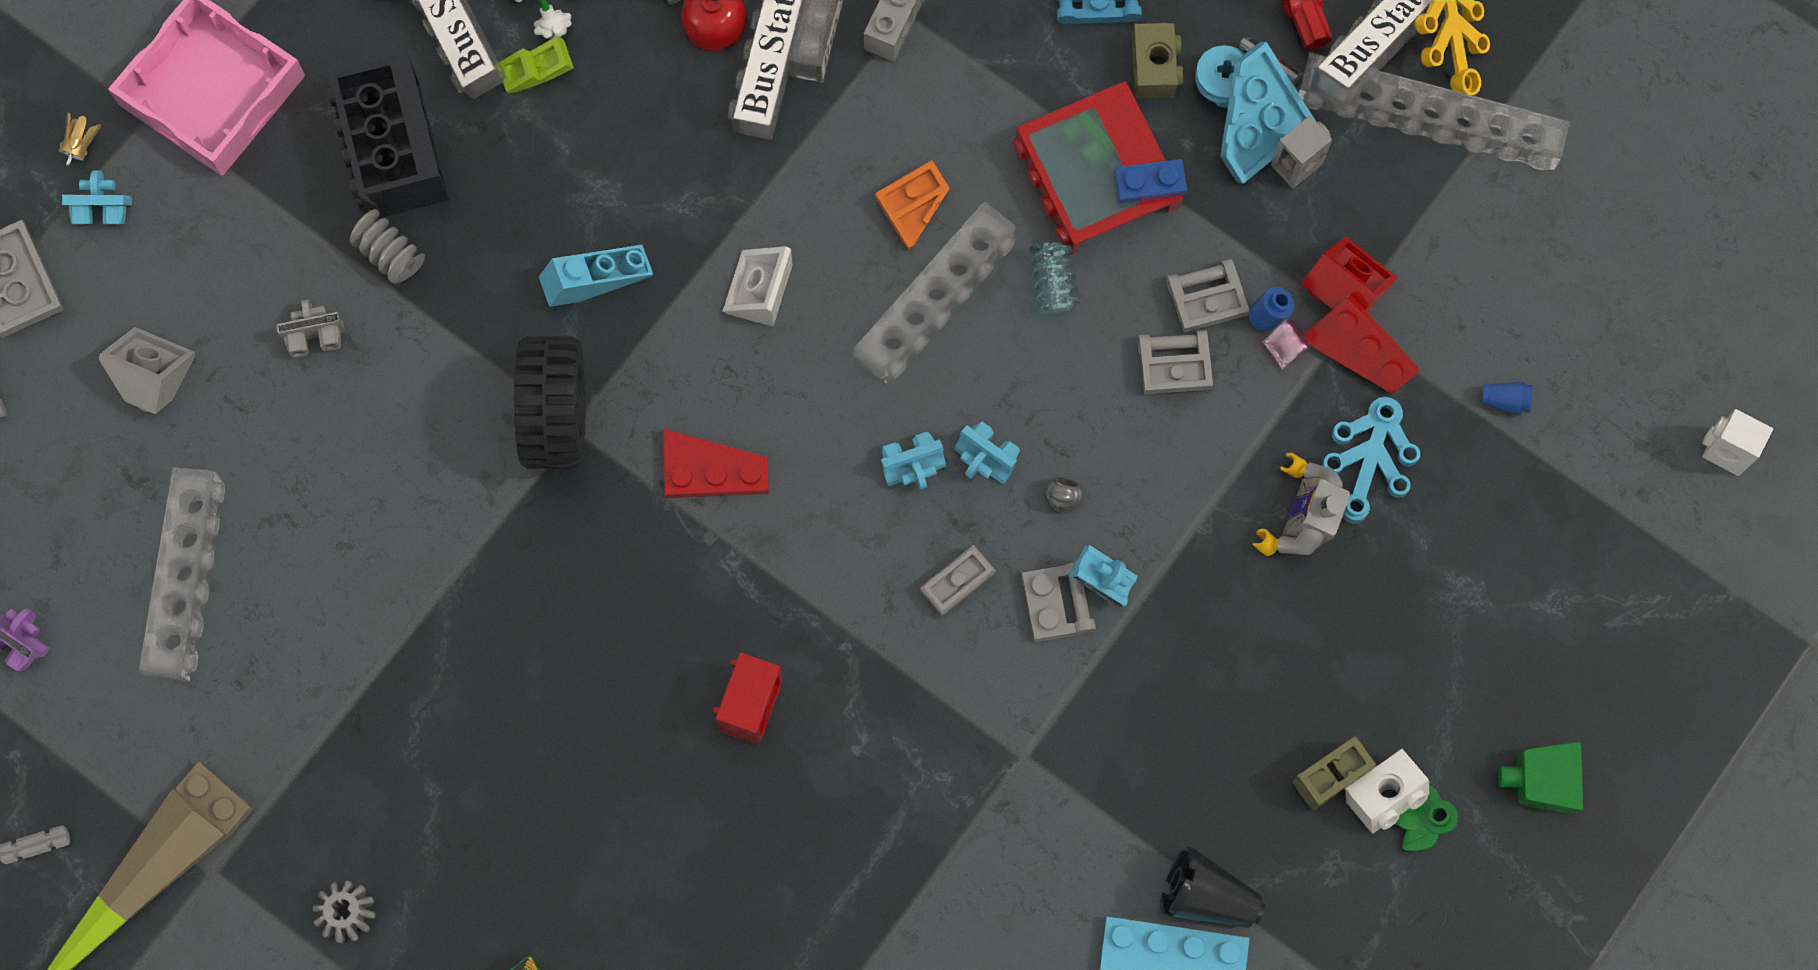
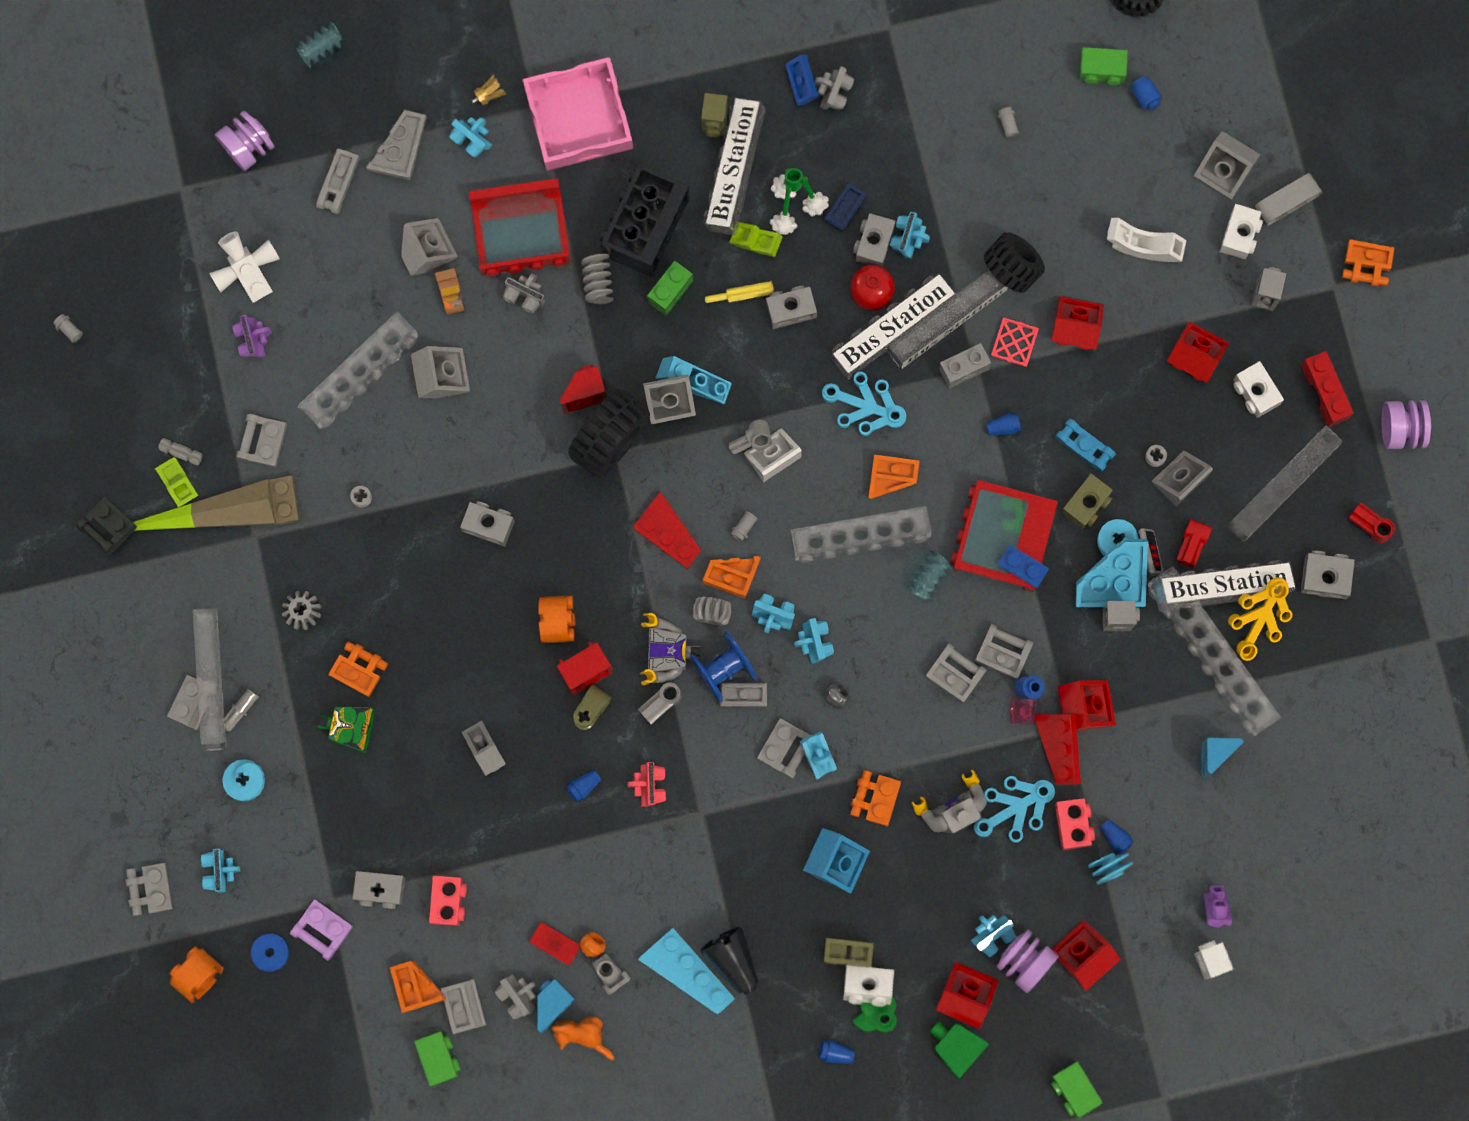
camera: 45 degrees right, 5 degrees up
none -> lime slope [155,457,199,507]
none -> light grey plate [236,414,287,468]
none -> orange plate [328,641,389,698]
none -> light grey bush [350,485,372,508]
none -> light grey slope [411,346,470,399]
none -> medium nougat leg [435,268,465,315]
none -> light grey brick [460,501,515,547]
none -> light grey slope [462,721,506,776]
none -> clear light blue panel [469,178,571,277]
none -> orange brick [539,595,576,643]
none -> red slope [560,365,607,414]
none -> blue cone [566,770,601,802]
none -> olive piece [573,684,612,730]
none -> coral hips [627,762,666,807]
none -> light grey piece [638,682,682,725]
none -> torso [640,613,700,685]
none -> light grey slope [643,375,696,424]
none -> bright green brick [647,261,693,316]
none -> blue piece [689,631,758,703]
none -> light grey gear [693,596,732,626]
none -> orange wing [702,556,761,599]
none -> light yellow axle [705,281,774,303]
none -> light grey axle [728,420,772,454]
none -> light grey pin [731,511,758,542]
none -> light grey brick [766,286,817,329]
none -> dark azure slope [803,828,870,893]
none -> blue cone [818,1039,855,1064]
none -> medium azure plant [822,372,906,436]
none -> orange plate [850,770,901,827]
none -> red slope [936,962,999,1029]
none -> medium azure hips [970,915,1016,957]
none -> blue cone [987,412,1021,435]
none -> lavender wheel [996,930,1059,993]
none -> bright green brick [1051,1062,1103,1118]
none -> red slope [1052,920,1121,991]
none -> coral brick [1055,798,1095,850]
none -> medium azure piece [1088,853,1133,885]
none -> dark azure slope [1201,738,1244,779]
none -> medium lavender hips [1203,886,1232,928]

